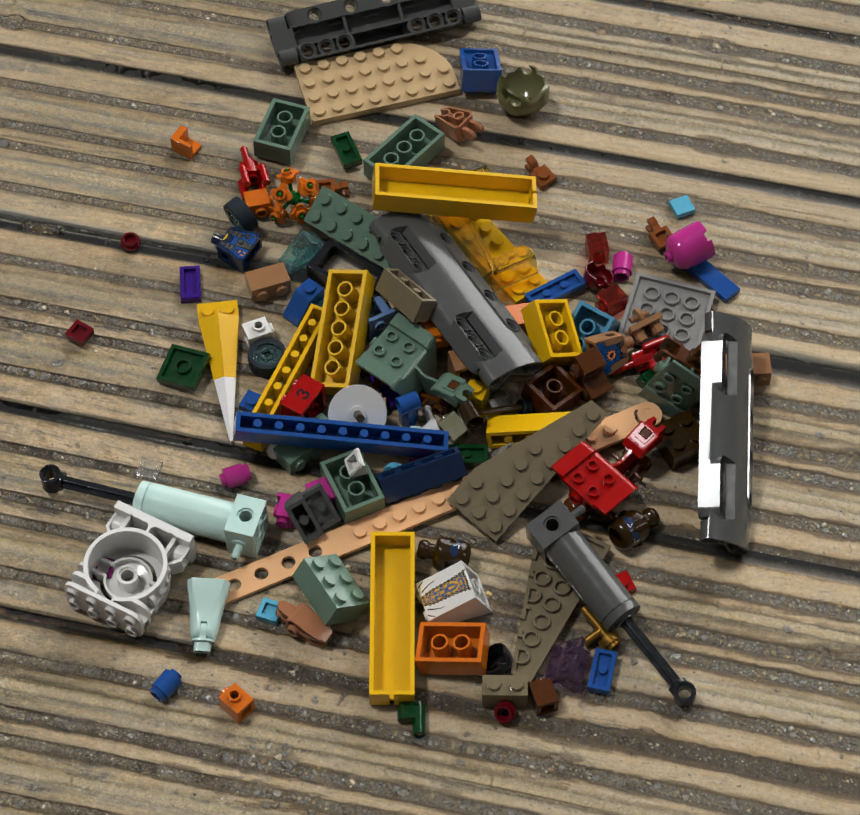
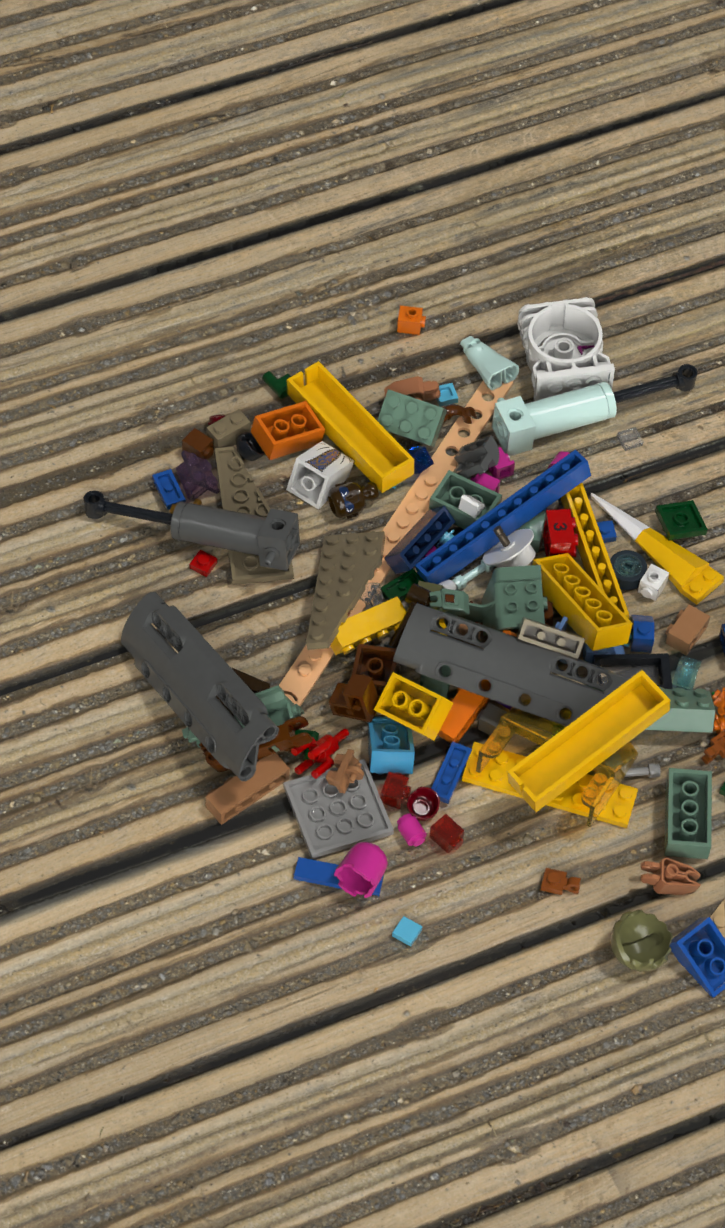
camera: 140 degrees right, 0 degrees up
blue brick [149,669,182,703] -> none
blue piece [395,391,422,427] -> none
red piece [551,416,666,524] -> none
torso [584,331,635,377] -> none
dark brown piece [607,508,660,550] -> none
dark orange plate [645,216,672,252] -> none
none -> clear blue brick [407,446,434,474]
none -> reddish brown piece [442,404,477,425]

